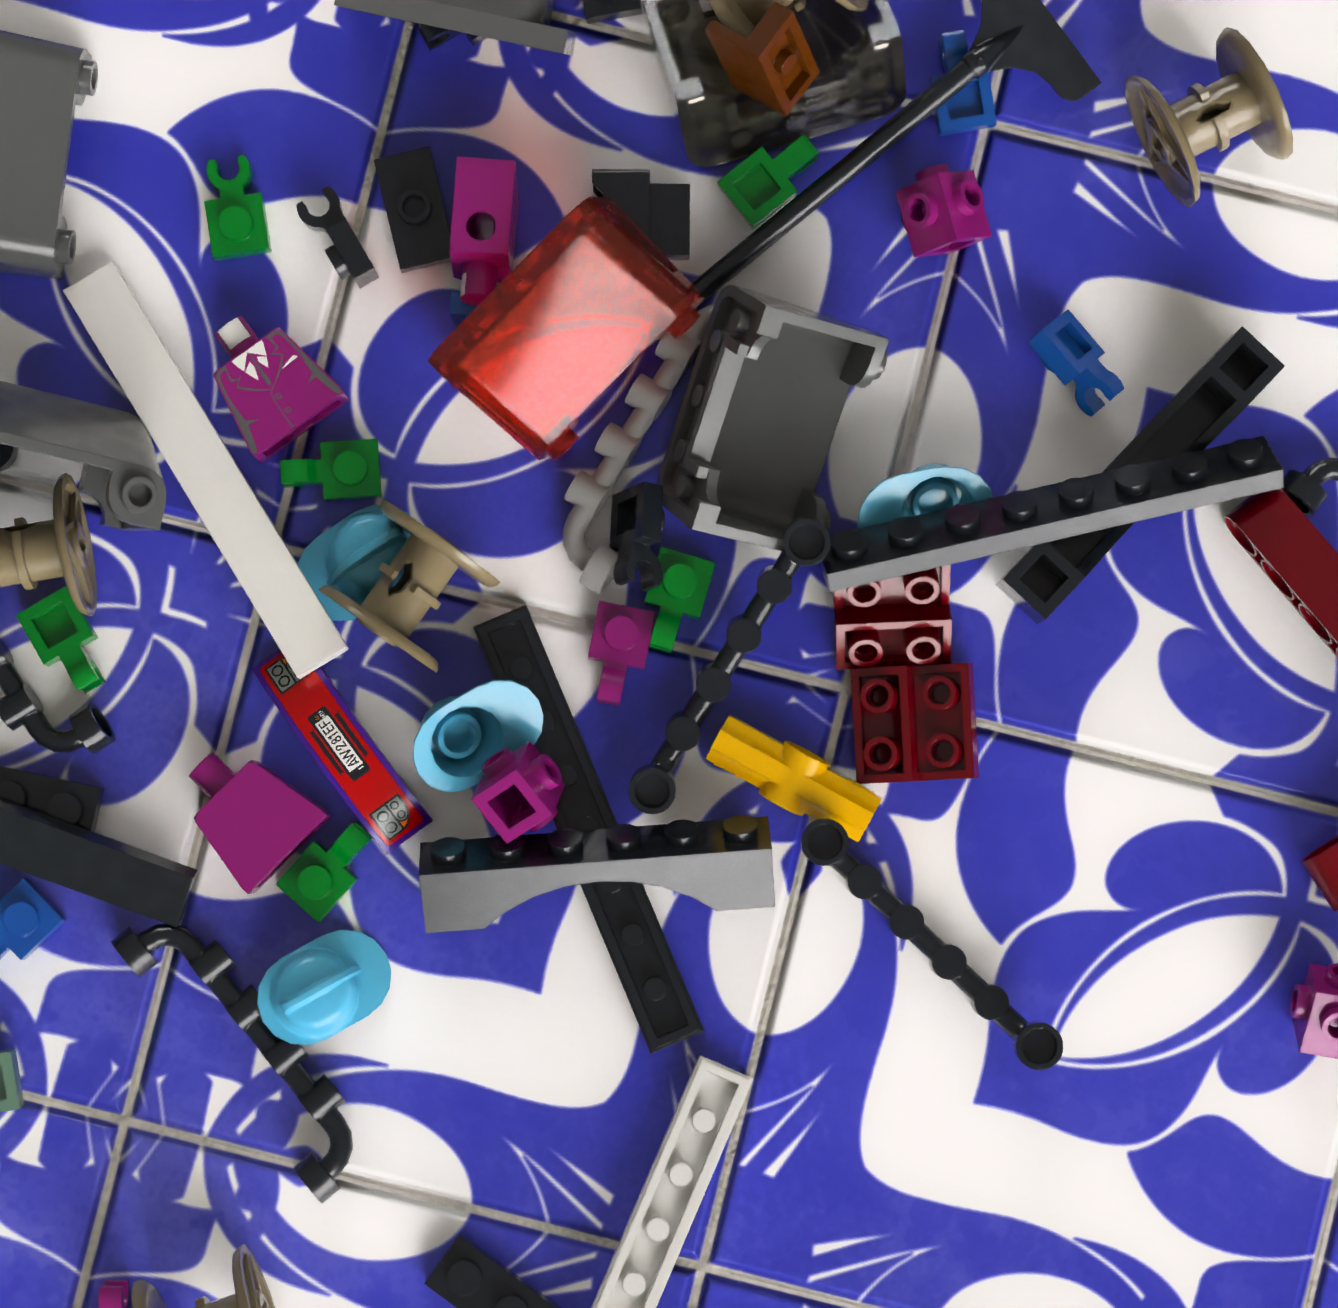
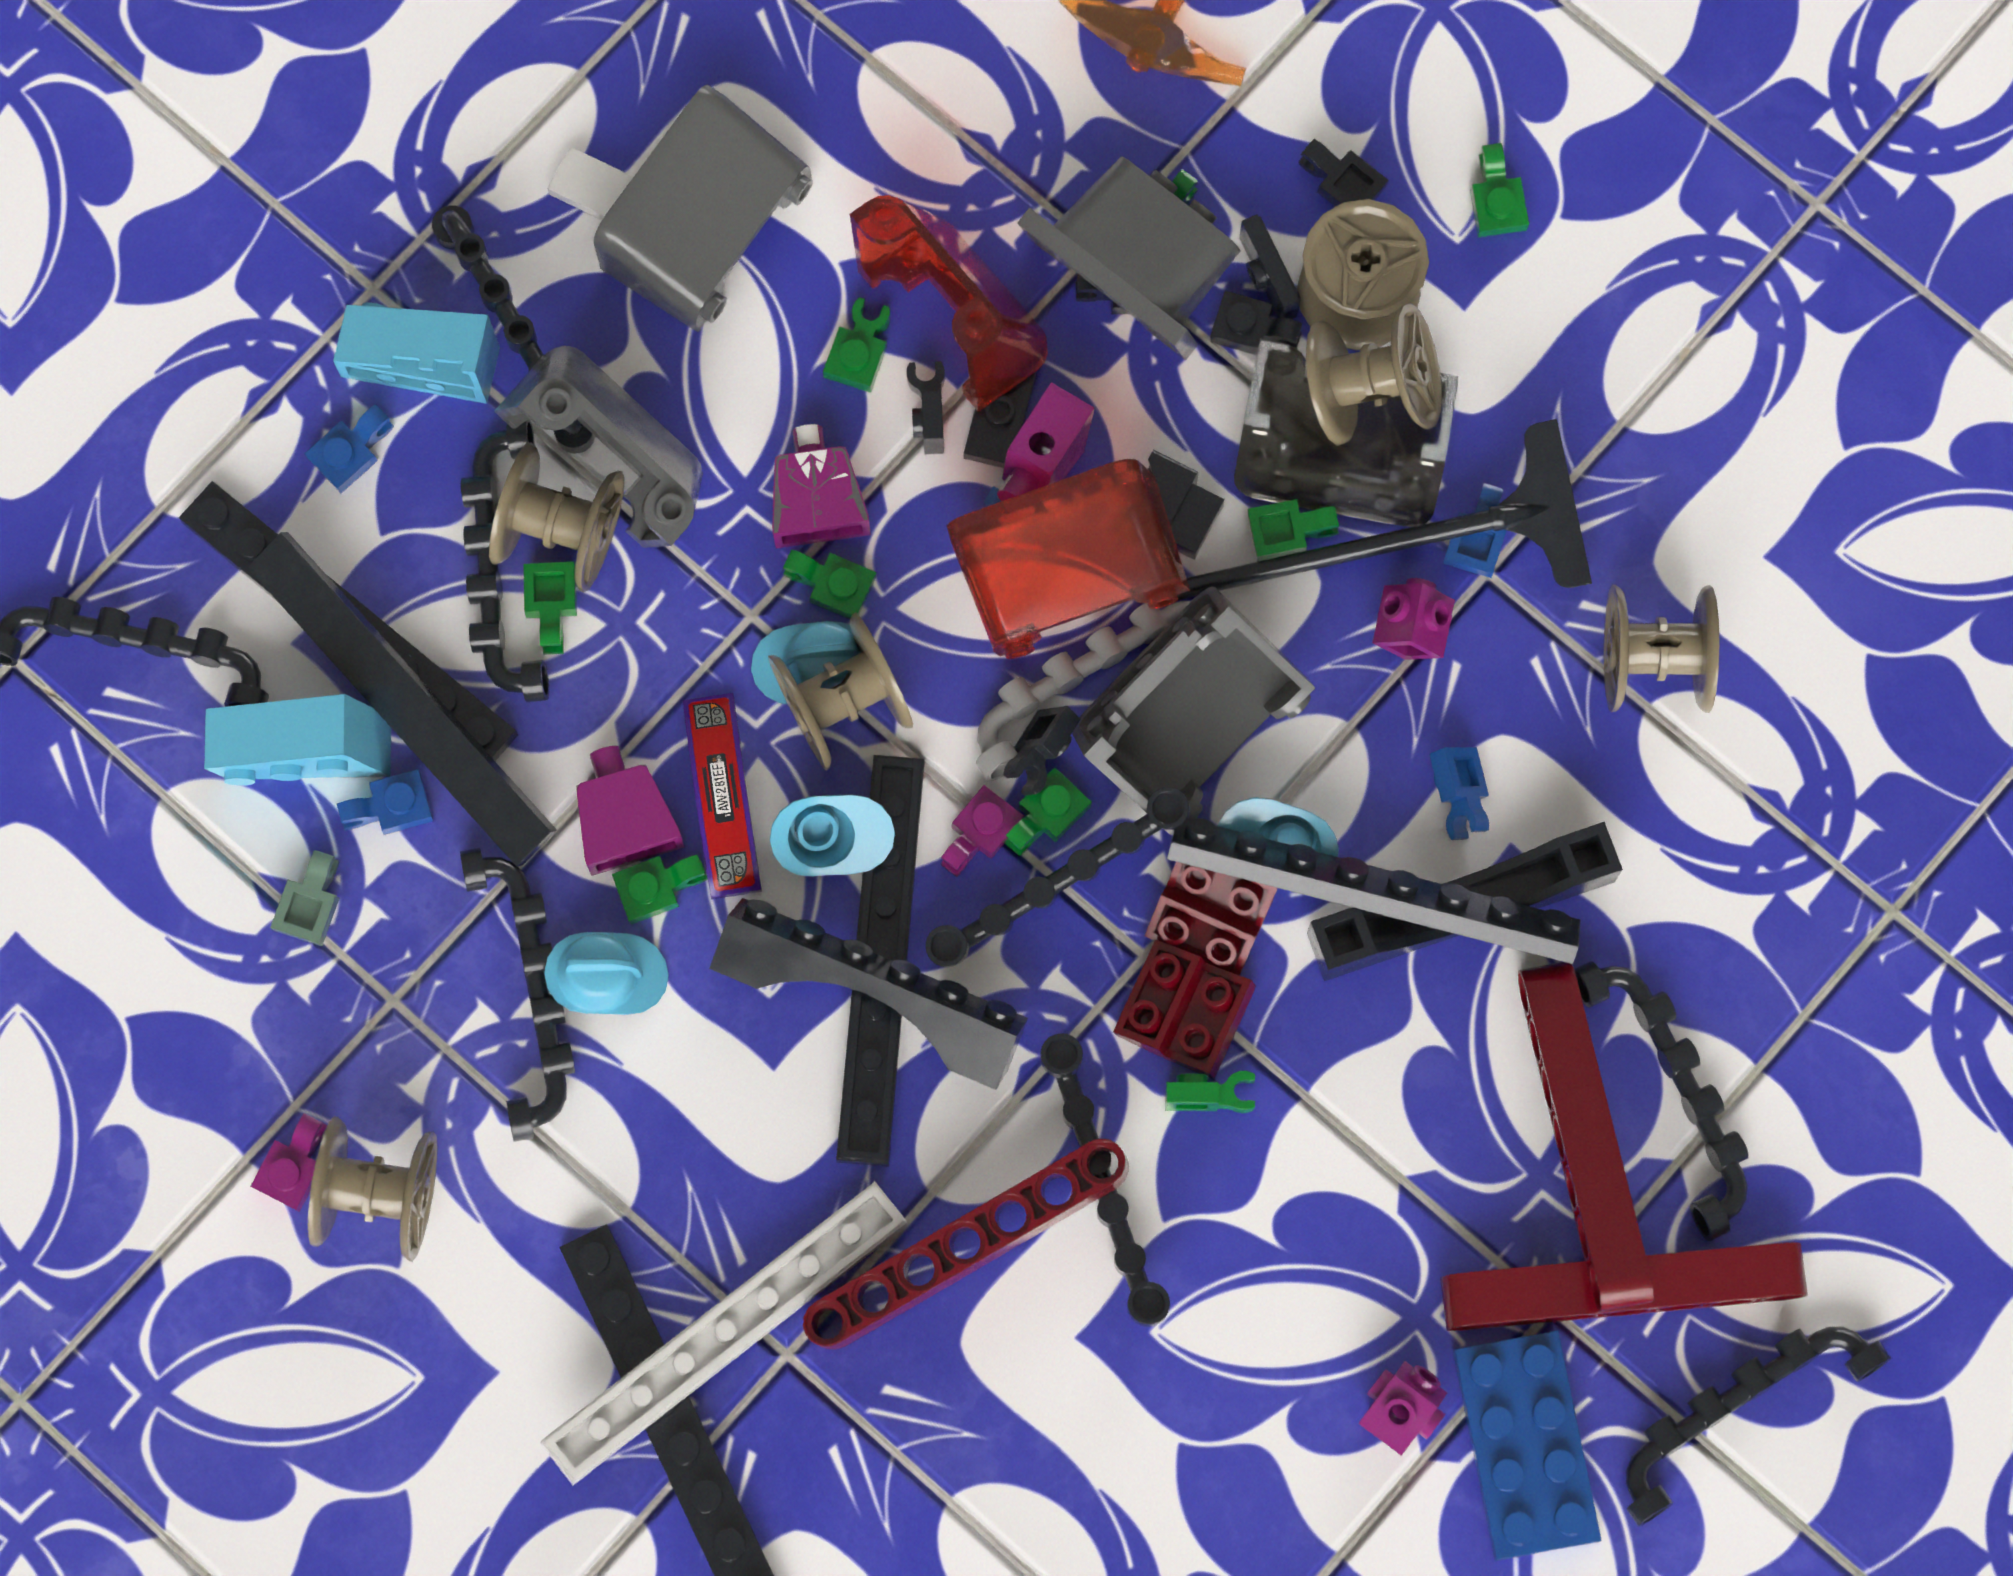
camera: 30 degrees right, 10 degrees down
white tile [63,261,349,679] -> none
magenta brick [471,741,565,844] -> none
reddish brown panel [704,1,820,116] -> none
yellow piece [706,714,883,842] -> none
none -> dark red beam [803,1139,1129,1350]
none -> clear red windscreen [849,195,1048,412]
none -> green plate [1165,1071,1255,1113]

